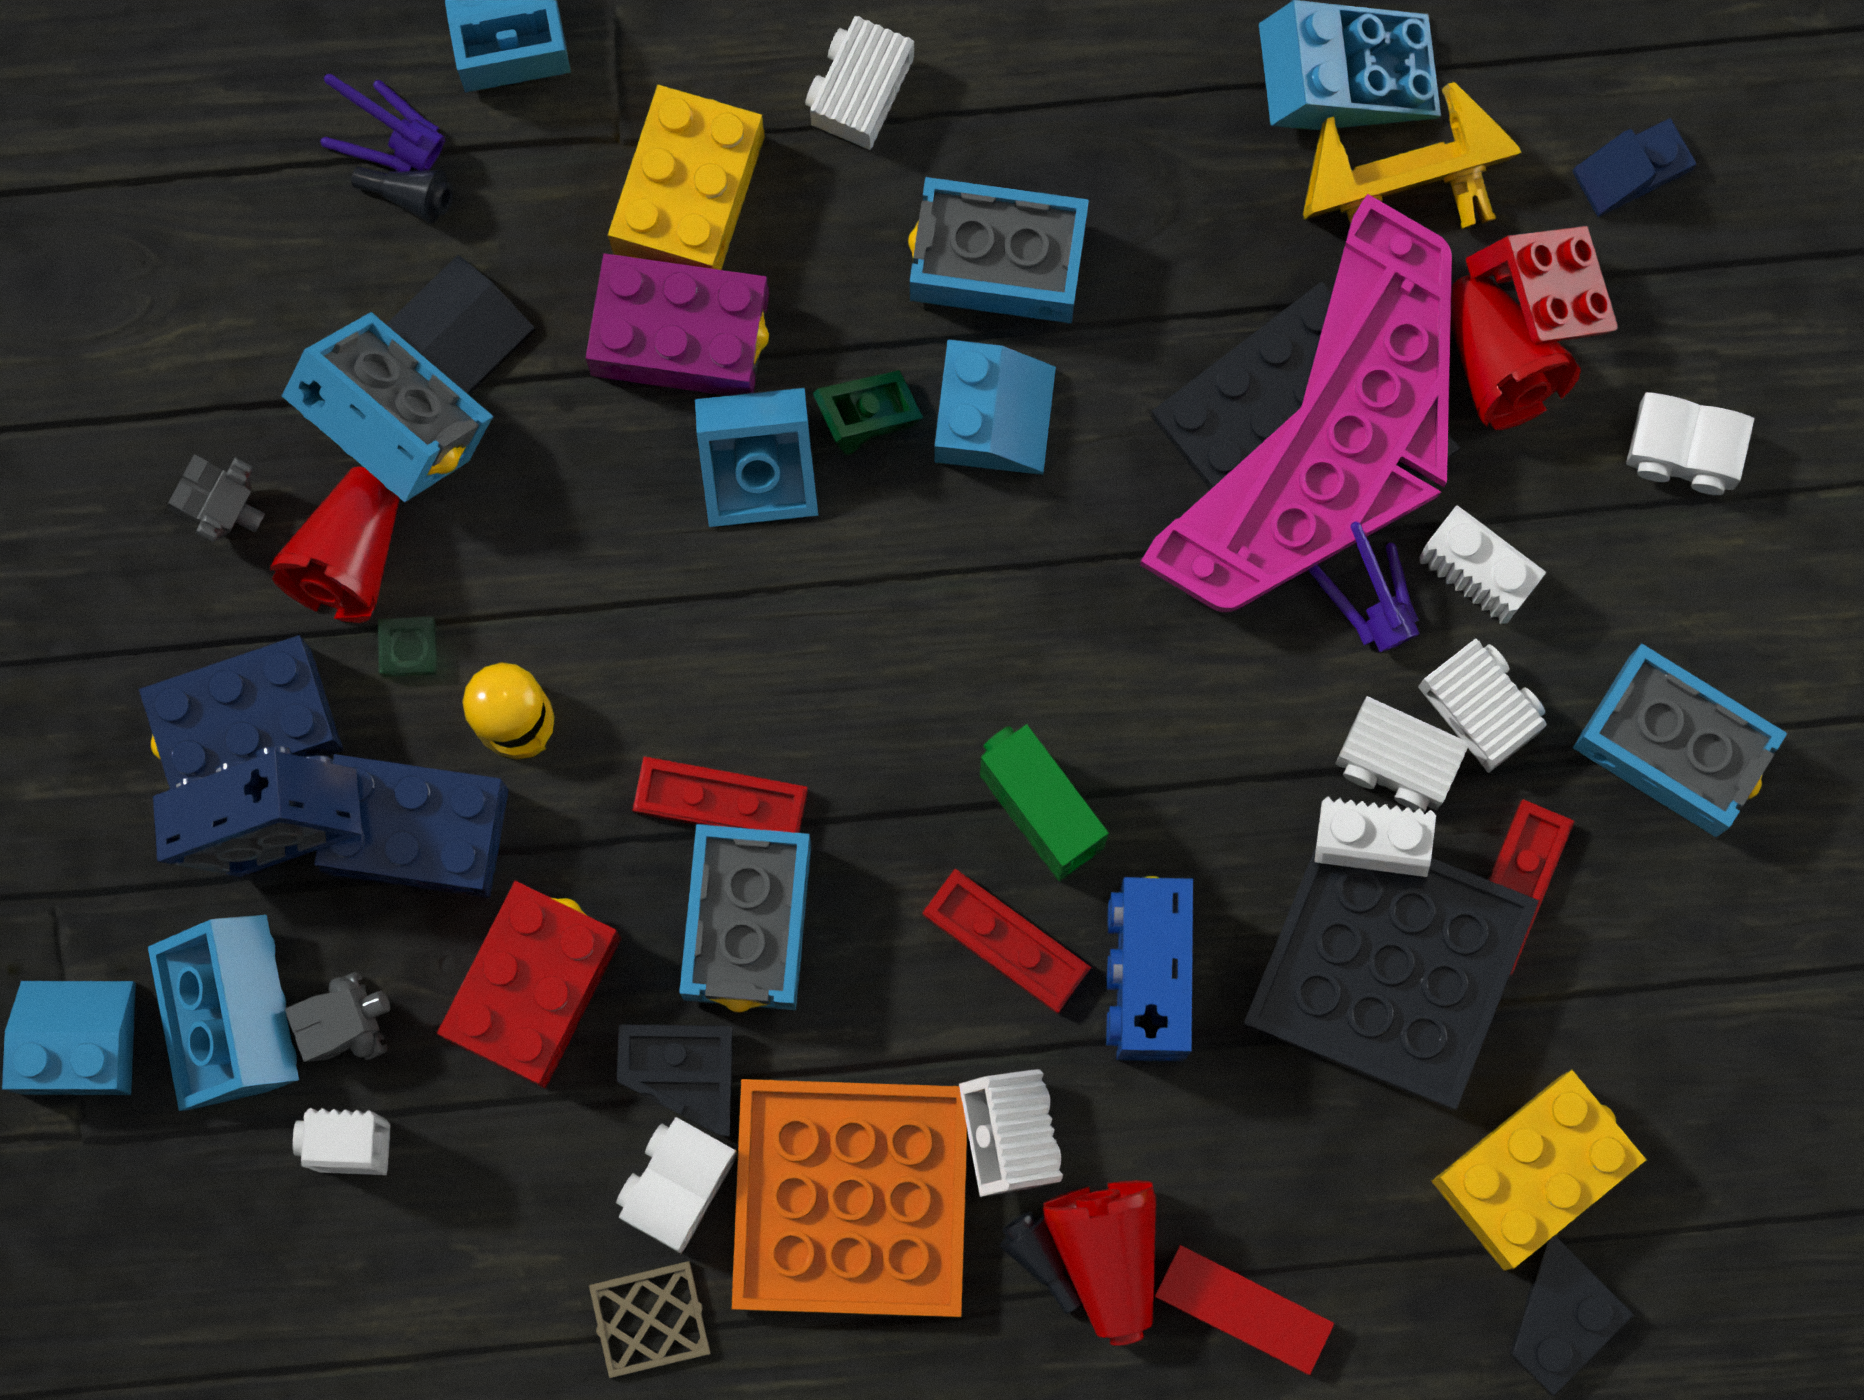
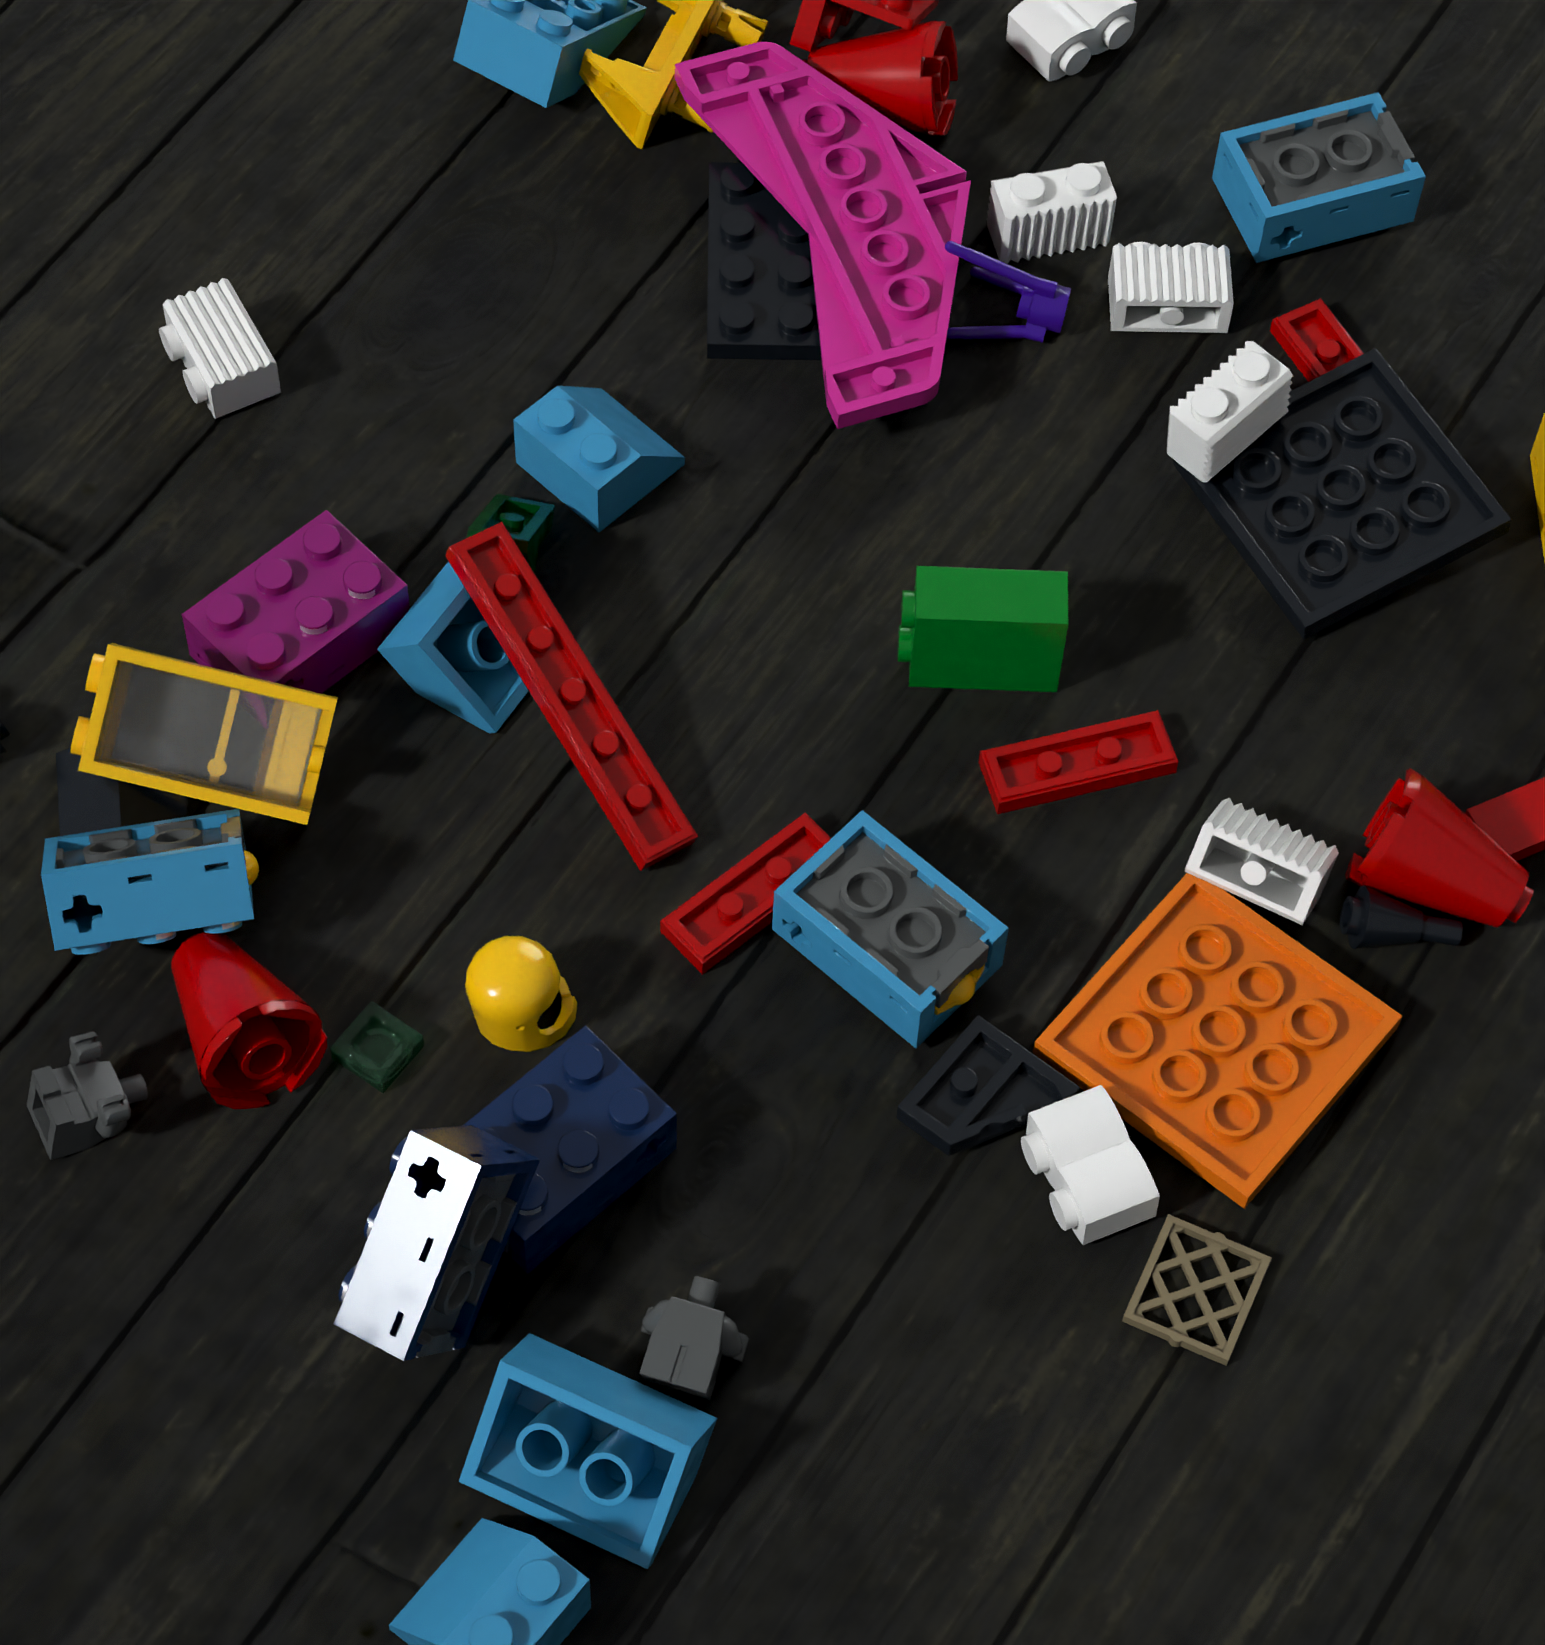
camera: 55 degrees left, 20 degrees down
dark blue piece [139,635,344,790] -> none
white brick [293,1108,391,1175] -> none
red piece [437,881,622,1089] -> none
yellow piece [608,85,765,270] -> none
dark grey piece [908,177,1089,323] -> none
blue piece [1106,876,1193,1061] -> none
white brick [1335,696,1470,812] -> none
none -> clear door [70,643,338,825]
none -> red tile [445,522,698,871]

